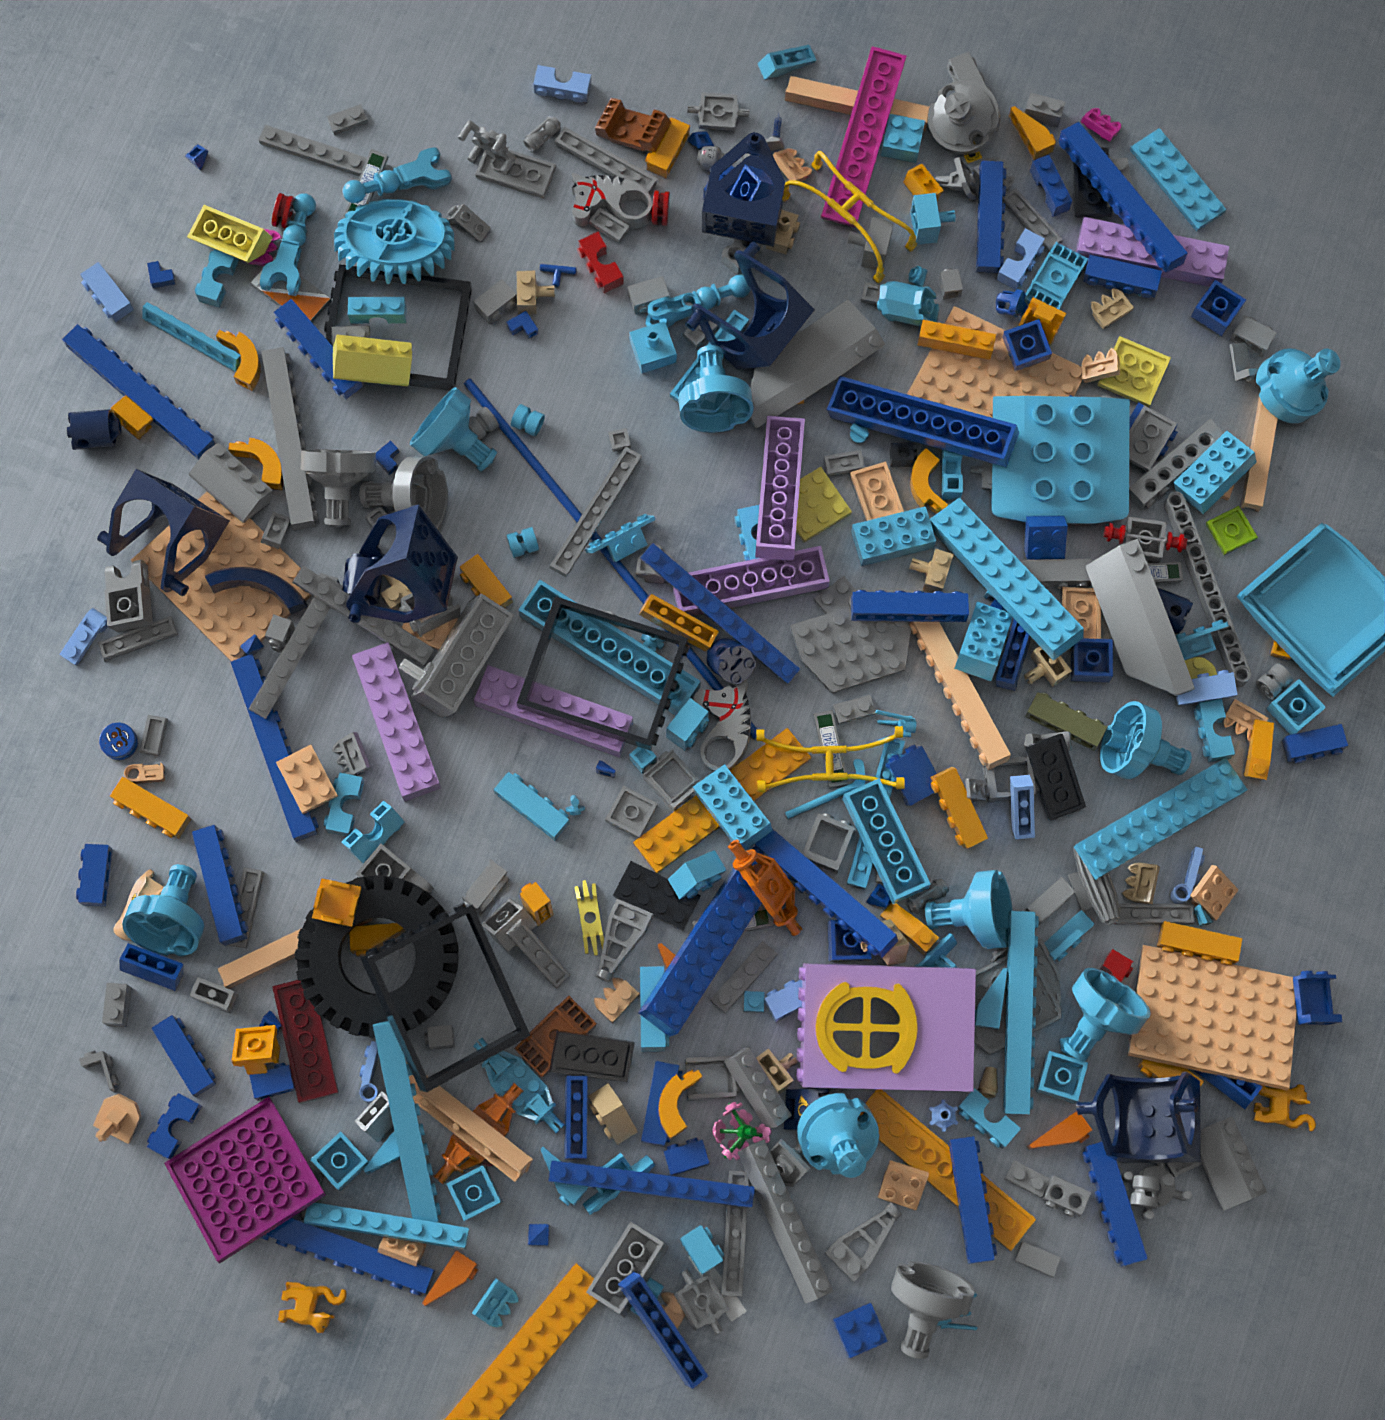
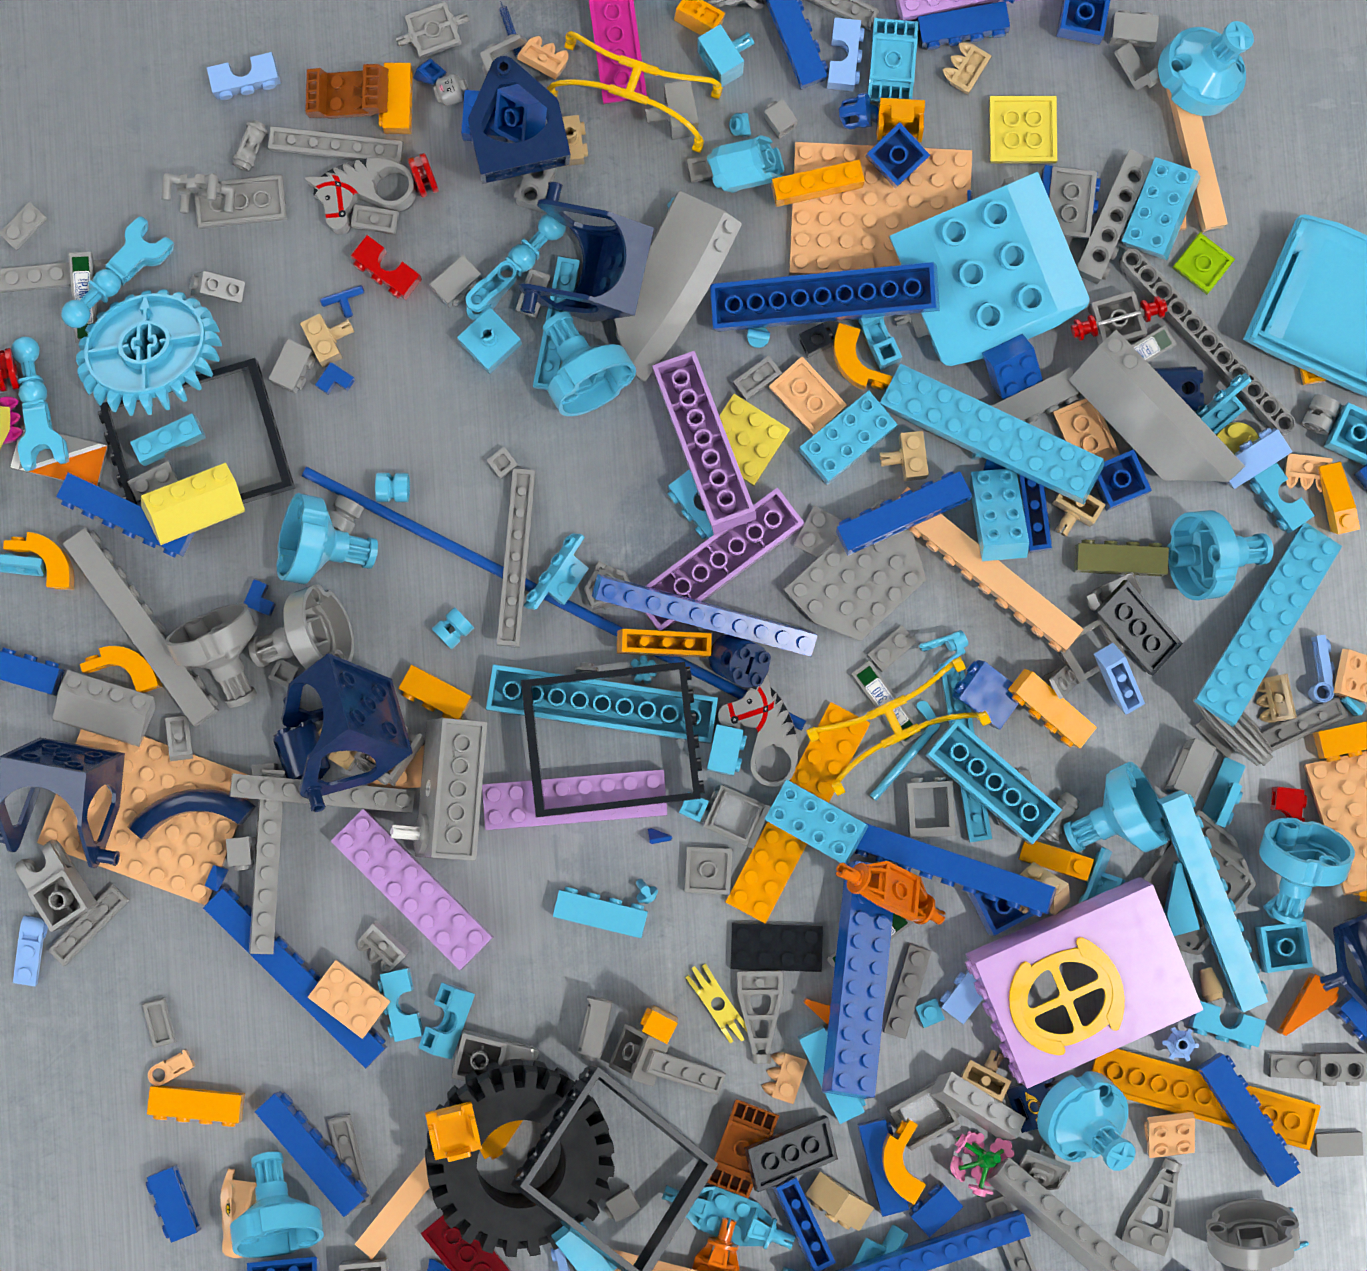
camera: 25 degrees left, 10 degrees up
blue head [99,722,138,761] -> none
medium azure brick [668,850,726,899] -> none
blue slope [866,884,891,908] -> none
light nougat plate [1082,348,1120,383] -> none

